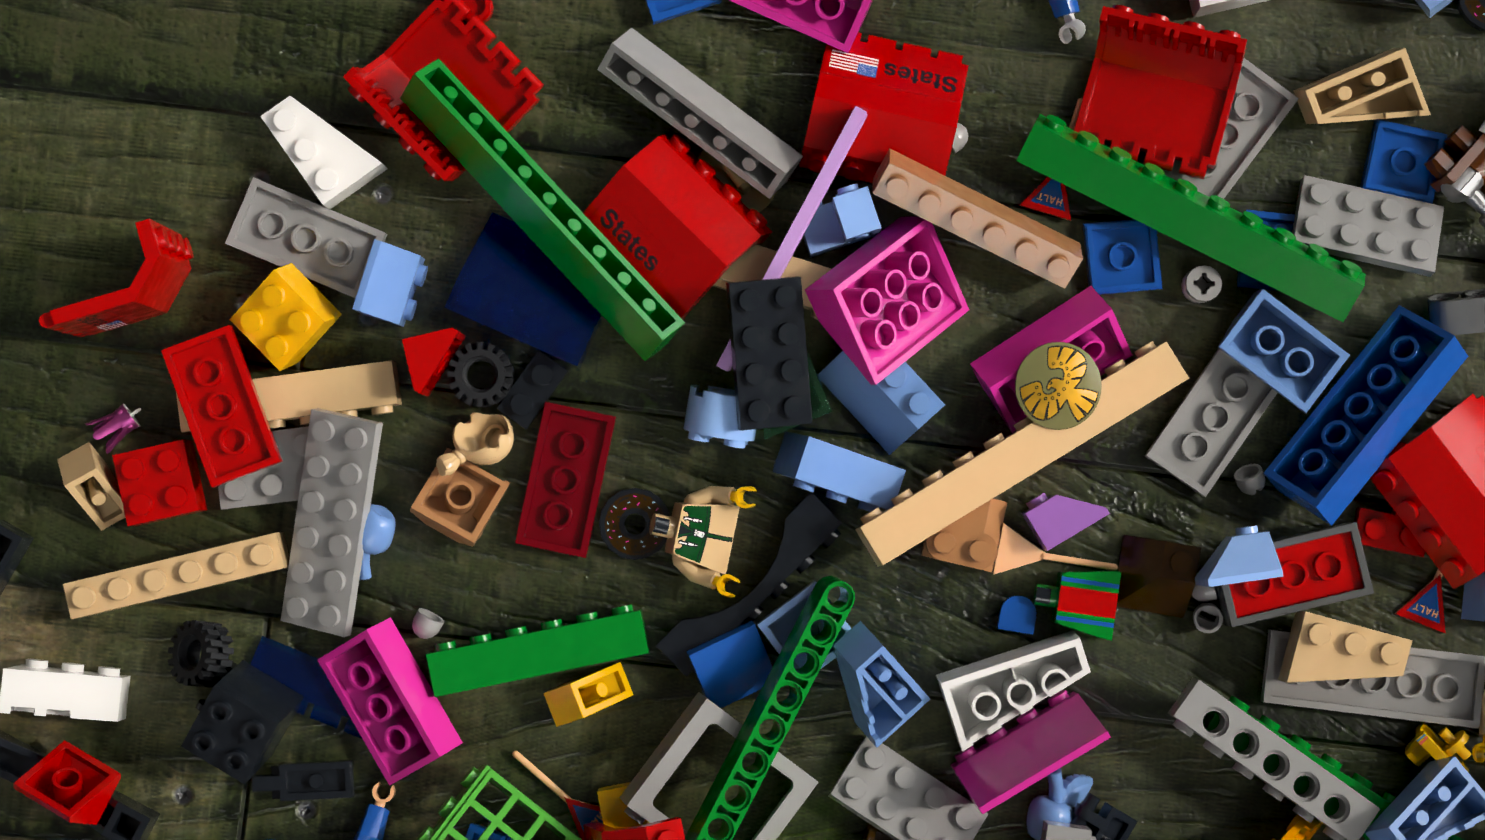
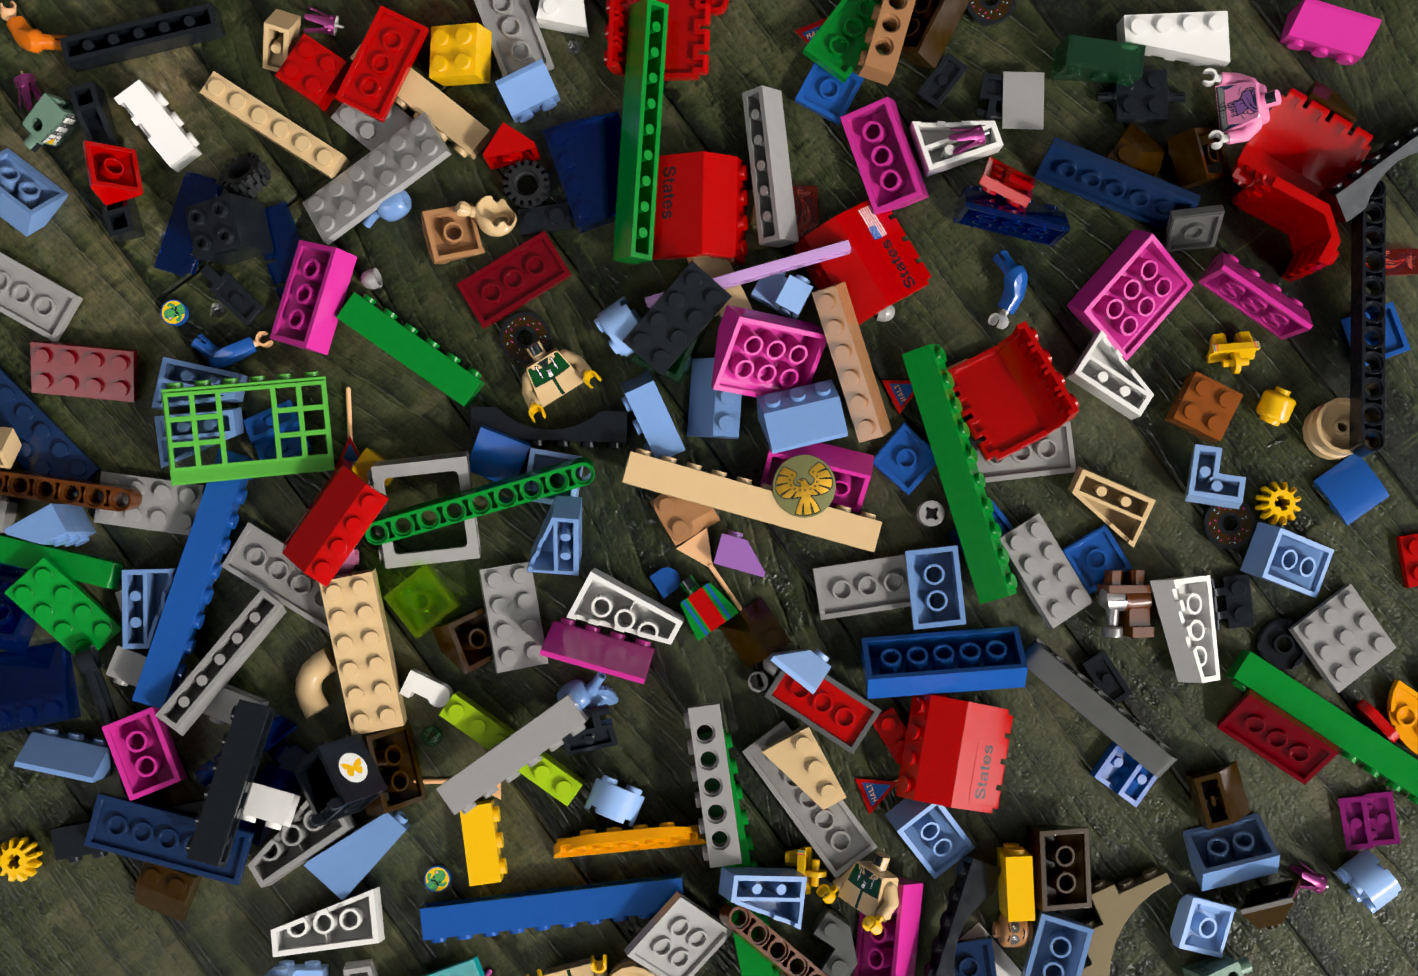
camera: 50 degrees right, 0 degrees up
yellow slope [543,662,634,727] -> none
light grey hinge [1234,464,1265,495] -> none
none -> clear blue windscreen [154,170,223,277]
none -> medium blue slope [756,379,848,454]
none -> clear red tile [792,186,819,239]

